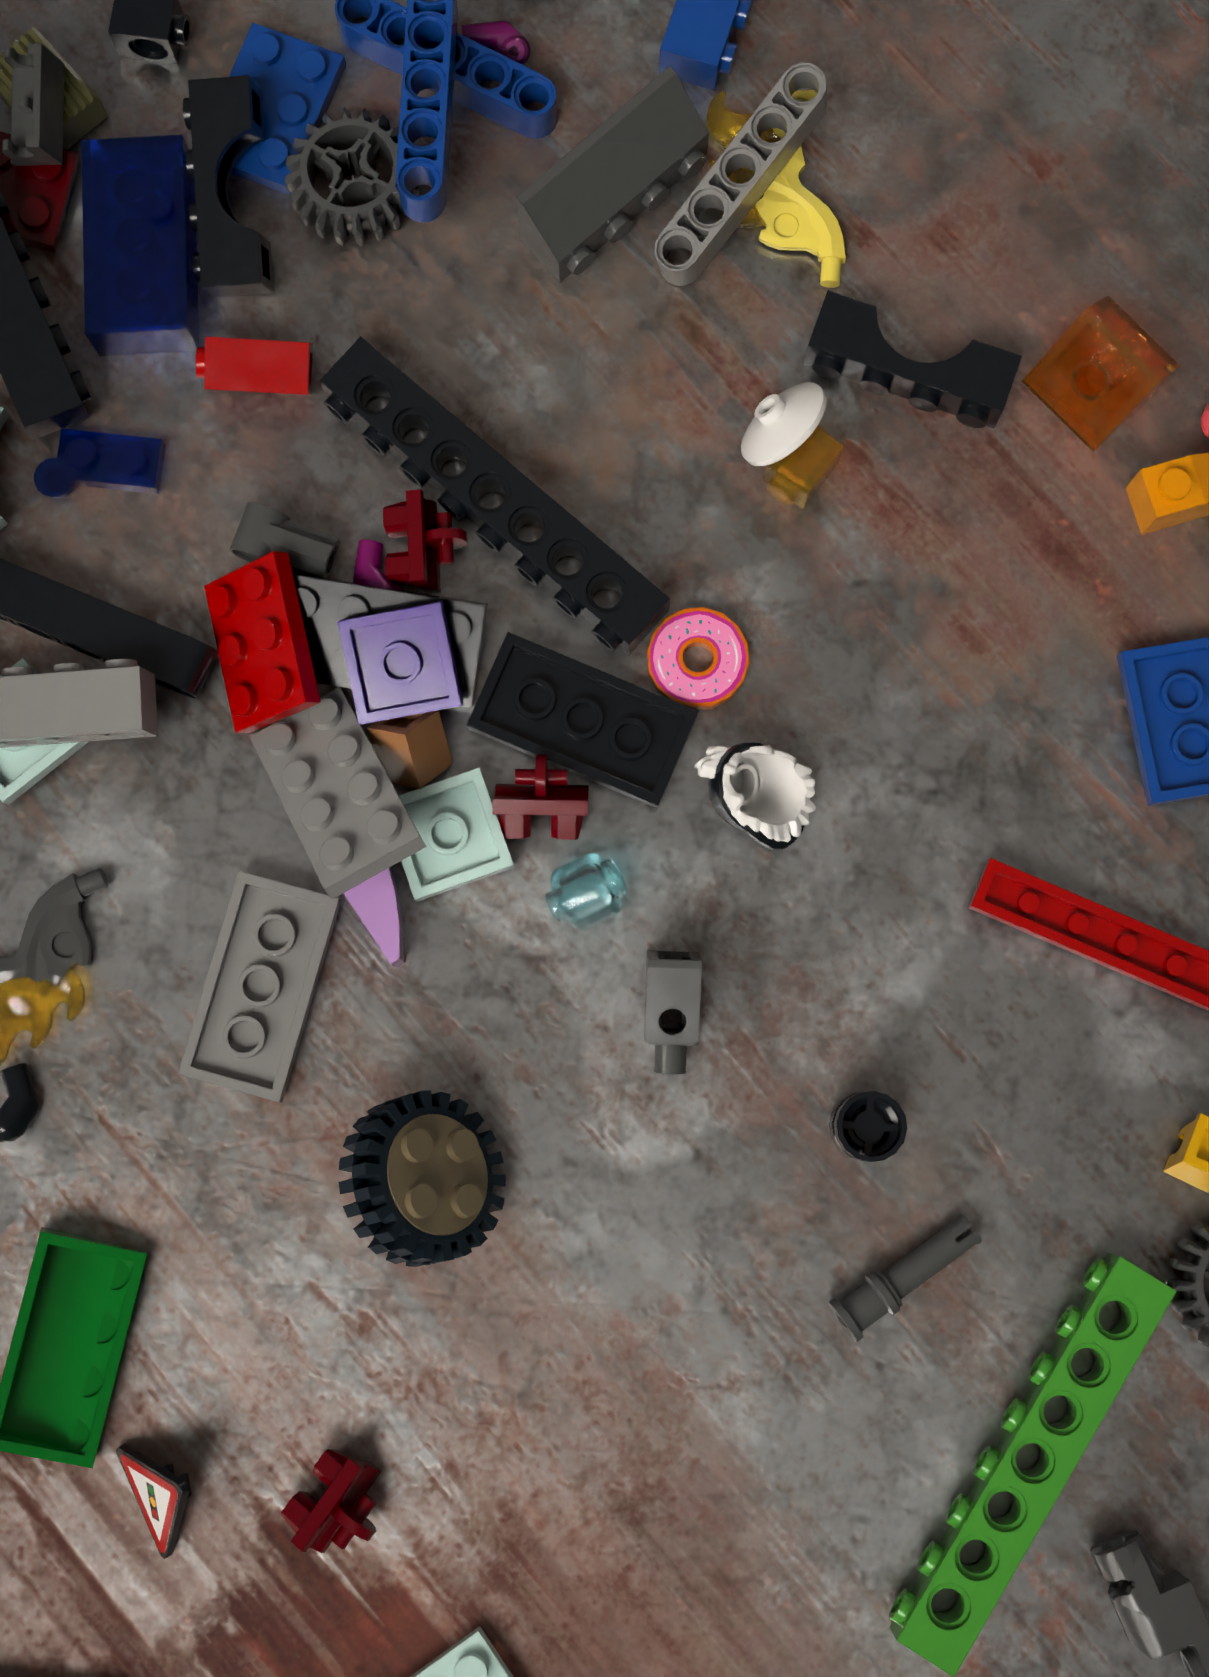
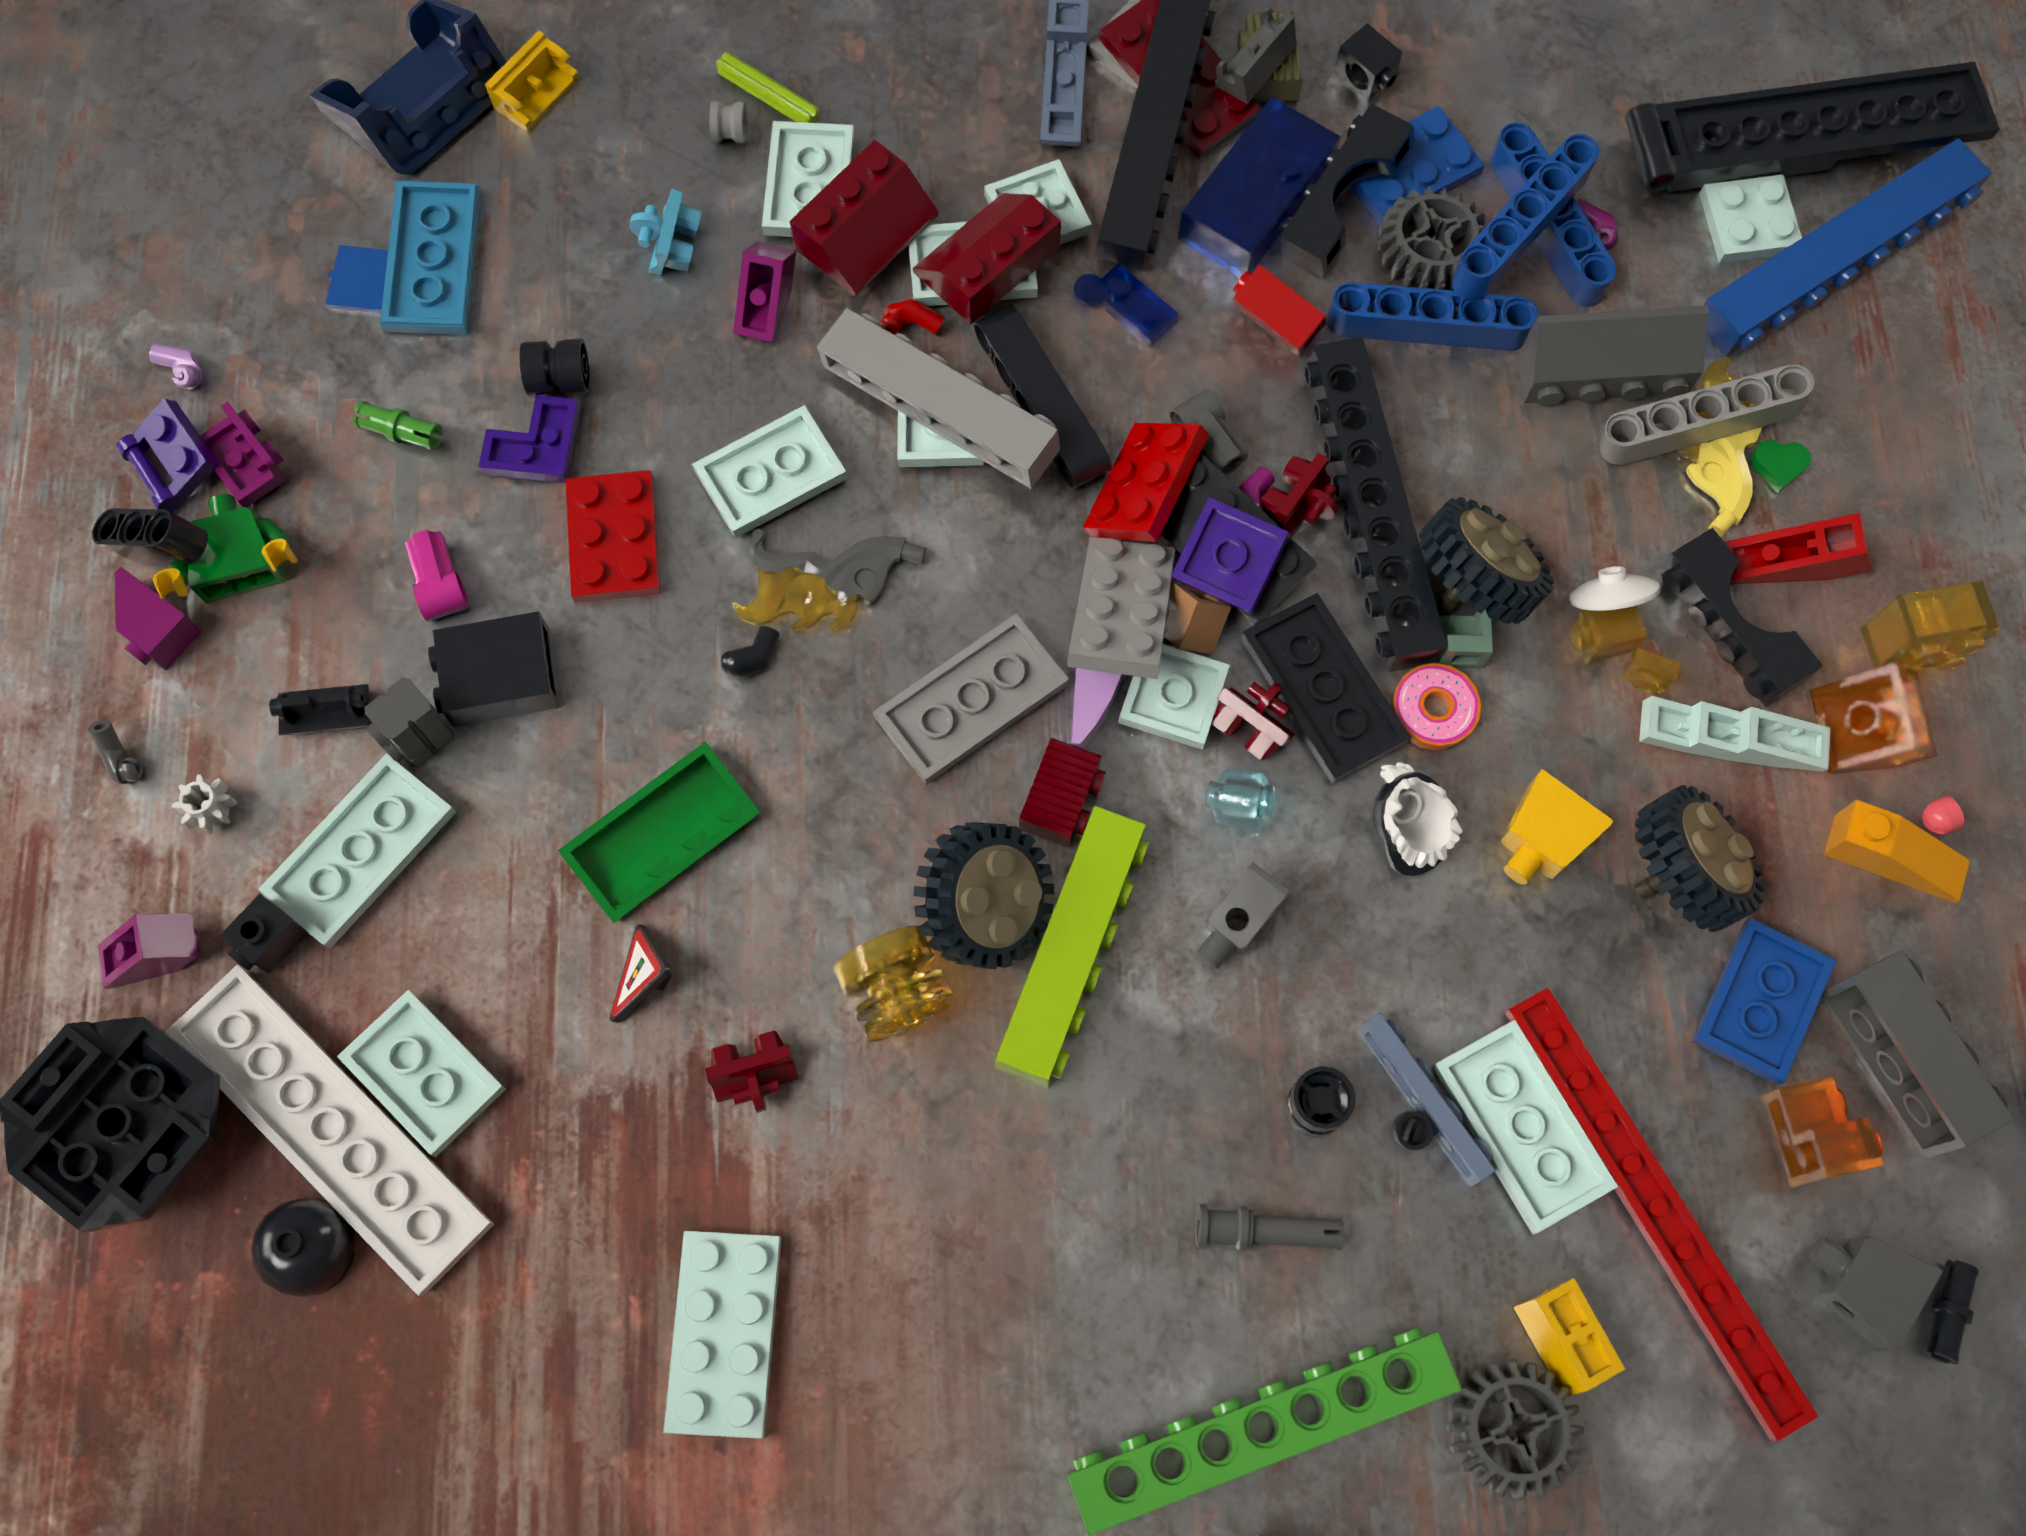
camera: 35 degrees right, 10 degrees down
none -> clear yellow wheel [833,925,956,1043]
none -> lime brick [995,806,1150,1088]
none -> dark red brick [1019,738,1106,847]
none -> blue beam [1326,282,1539,351]
none -> sand blue plate [1357,1012,1495,1187]
none -> black hinge [1392,1111,1433,1150]
none -> black wheel [1419,497,1554,624]
none -> light aqua plate [1432,1020,1618,1235]
none -> sand green panel [1439,609,1493,668]
none -> yellow torso [1501,769,1614,885]
none -> clear yellow plate [1620,648,1681,694]
none -> black wheel [1635,785,1765,932]
none -> light aqua slope [1639,696,1830,772]
none -> red slope [1725,512,1873,584]
none -> green tile [1750,440,1811,493]
none -> clear yellow brick [1860,580,2001,679]

